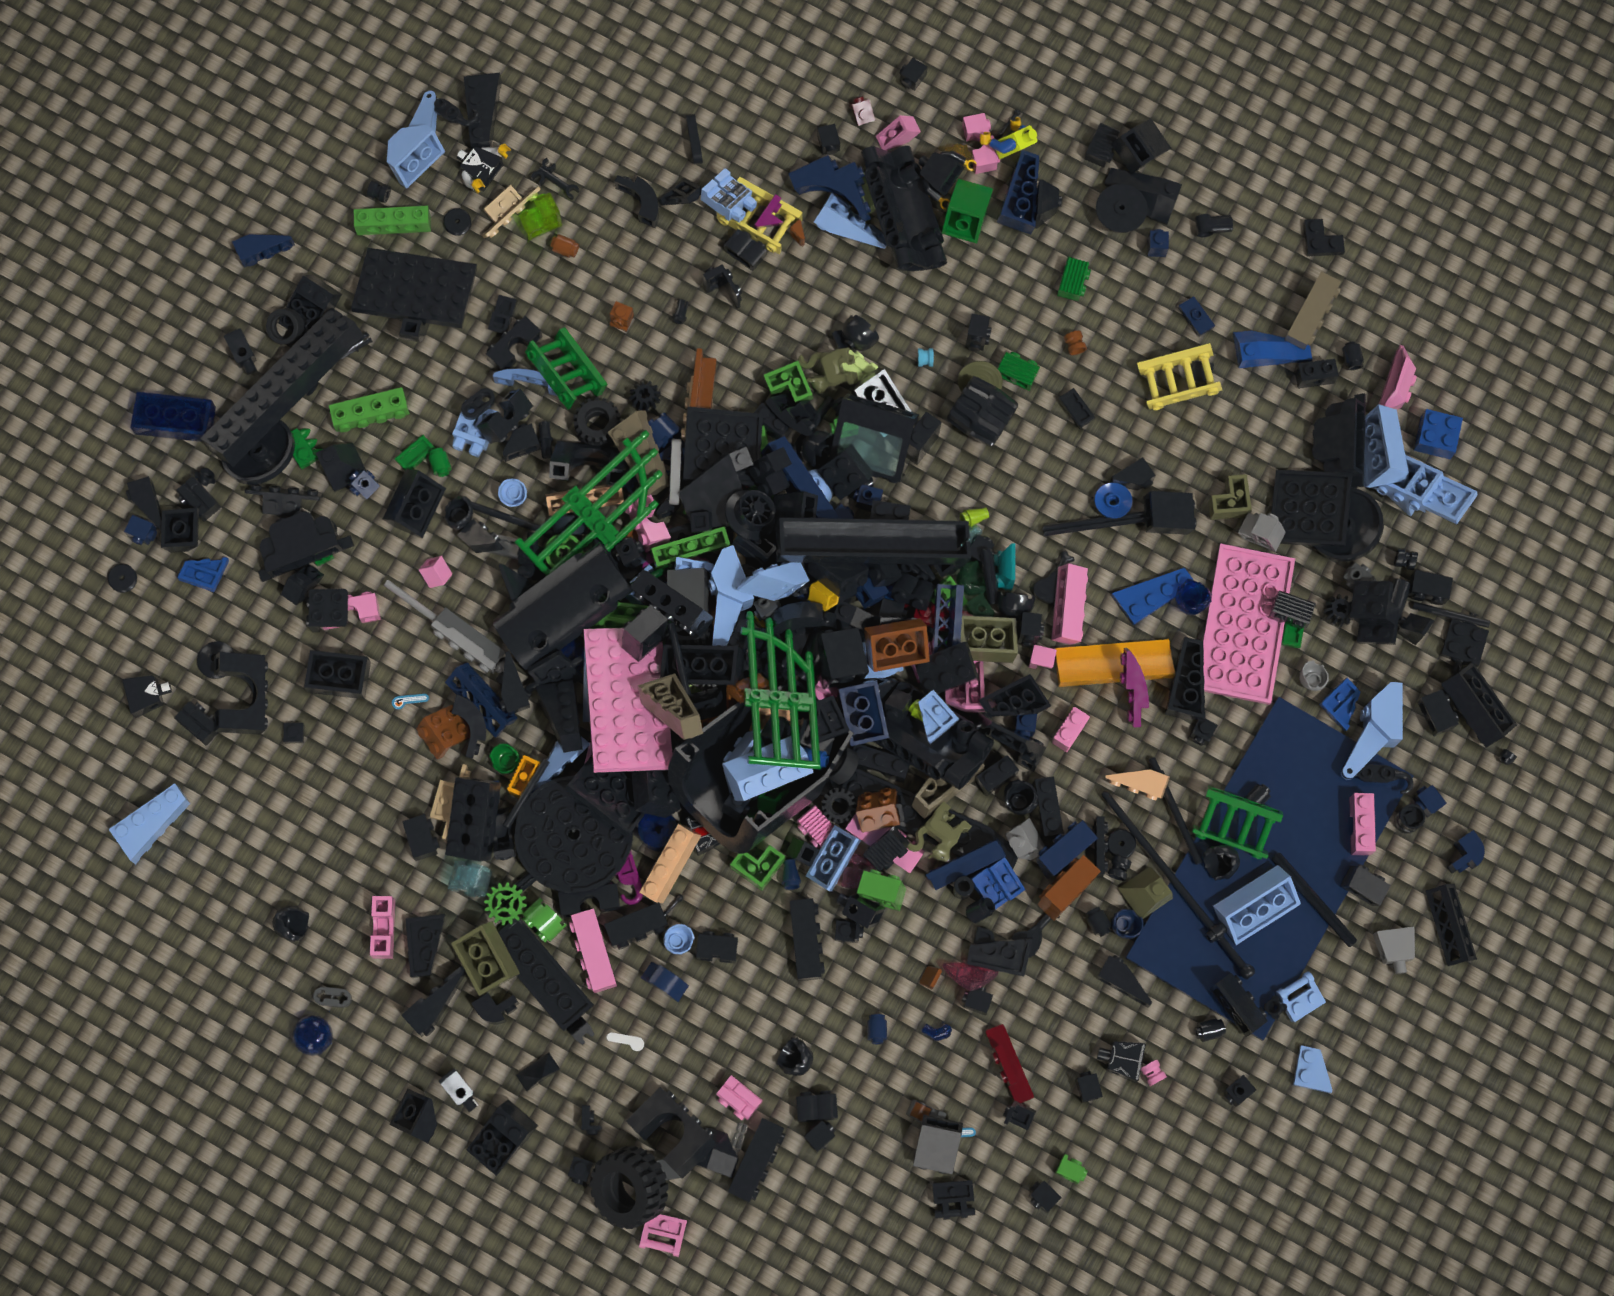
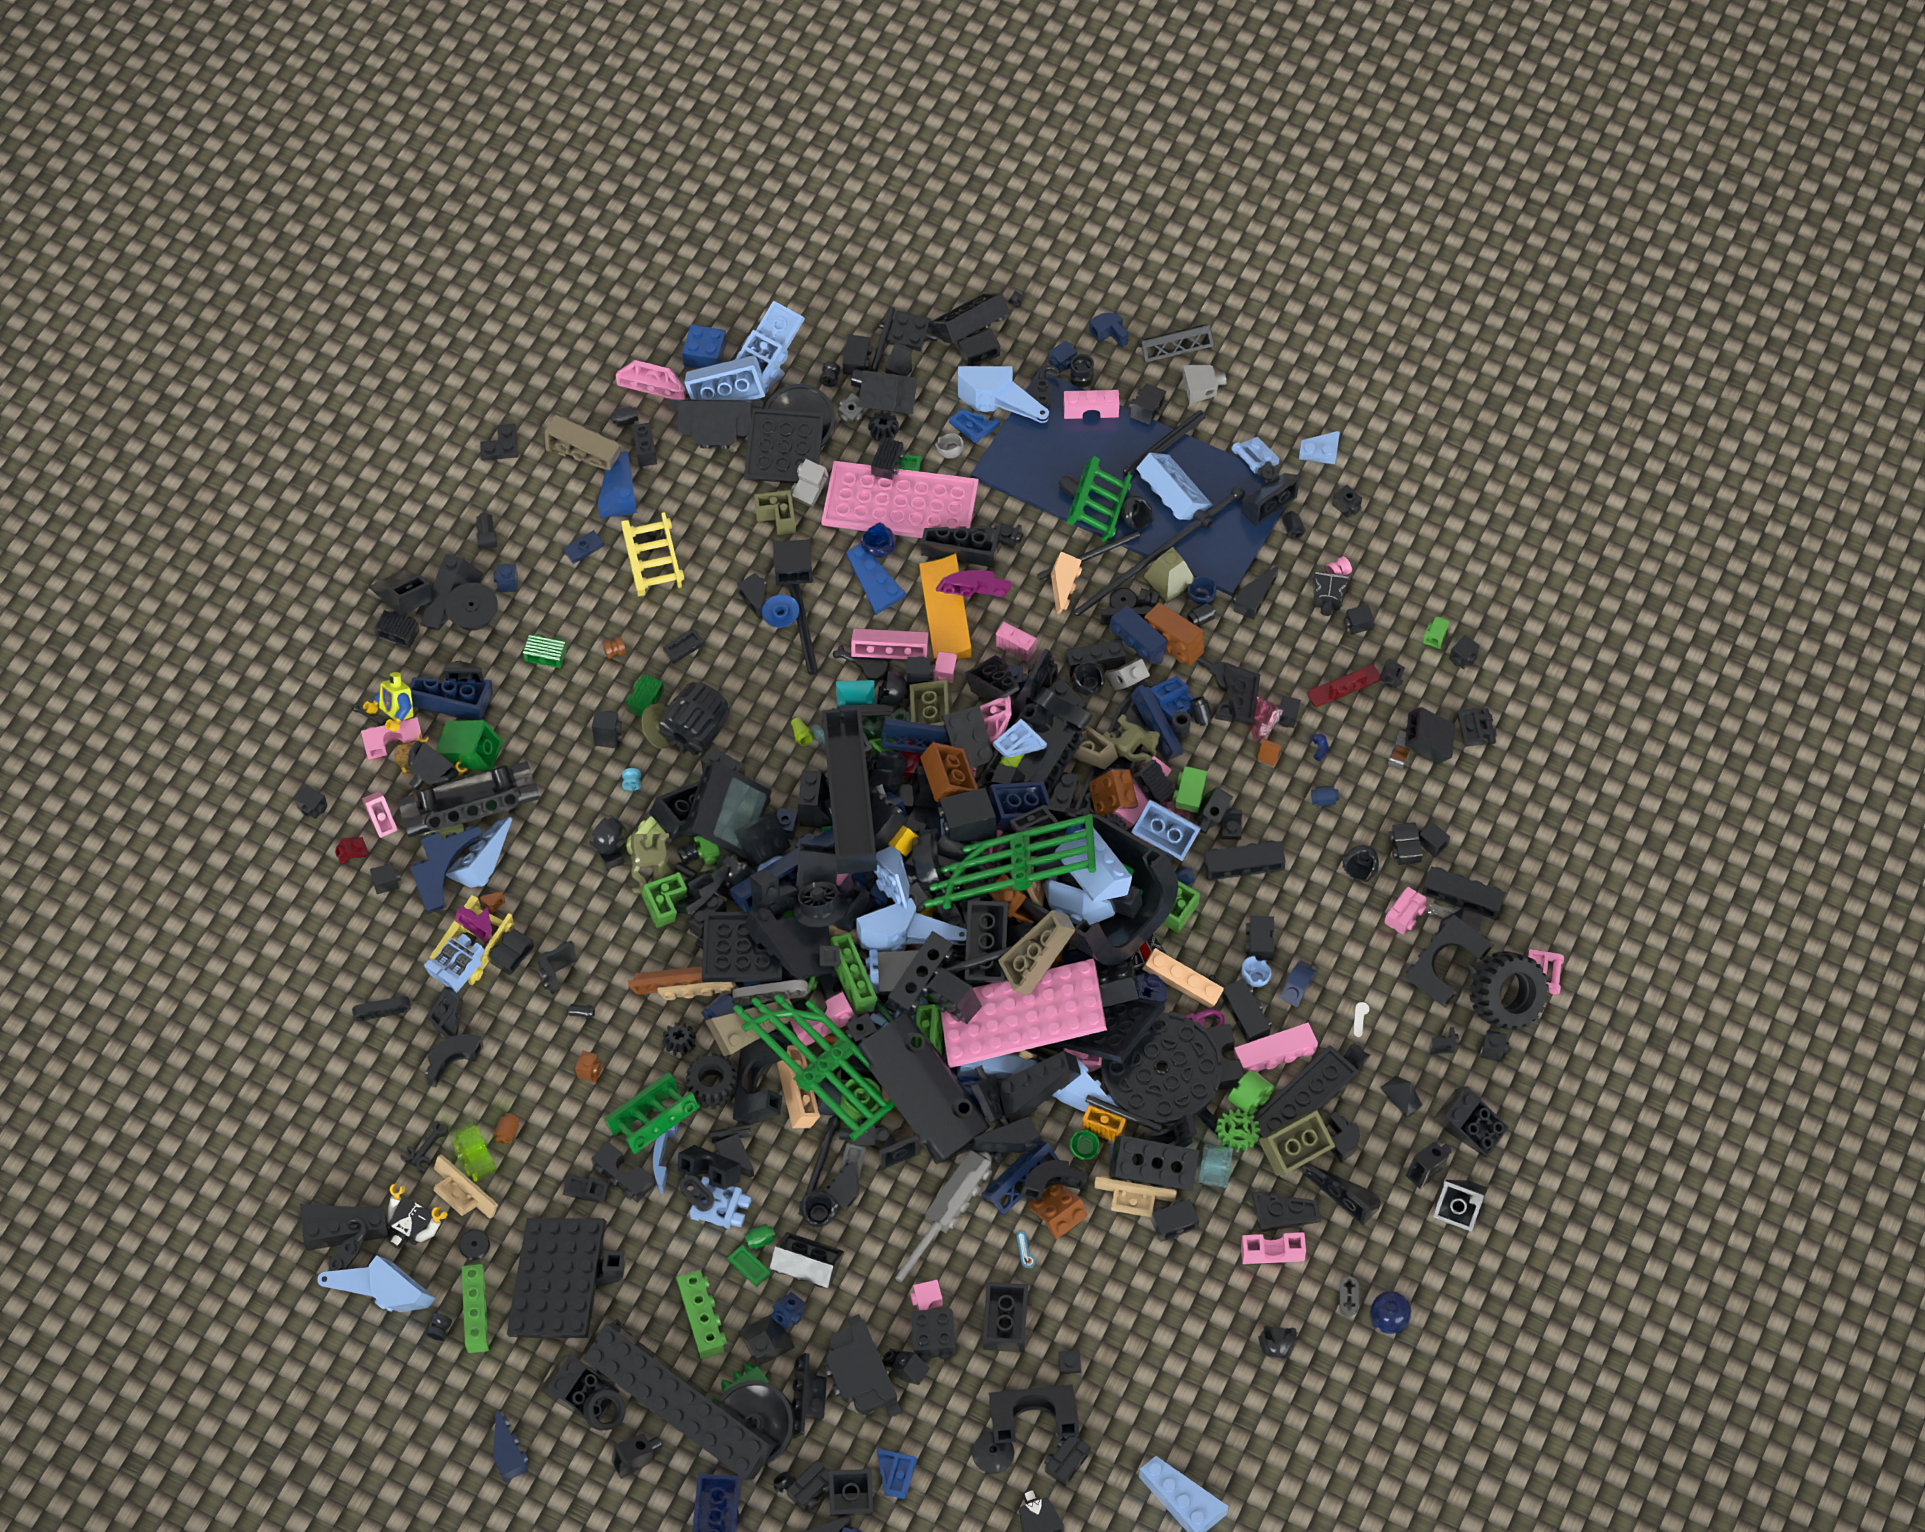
camera: 90 degrees left, 15 degrees down
bright pink panel [419,556,452,588] -> none
light blue hair [498,478,527,507] -> none

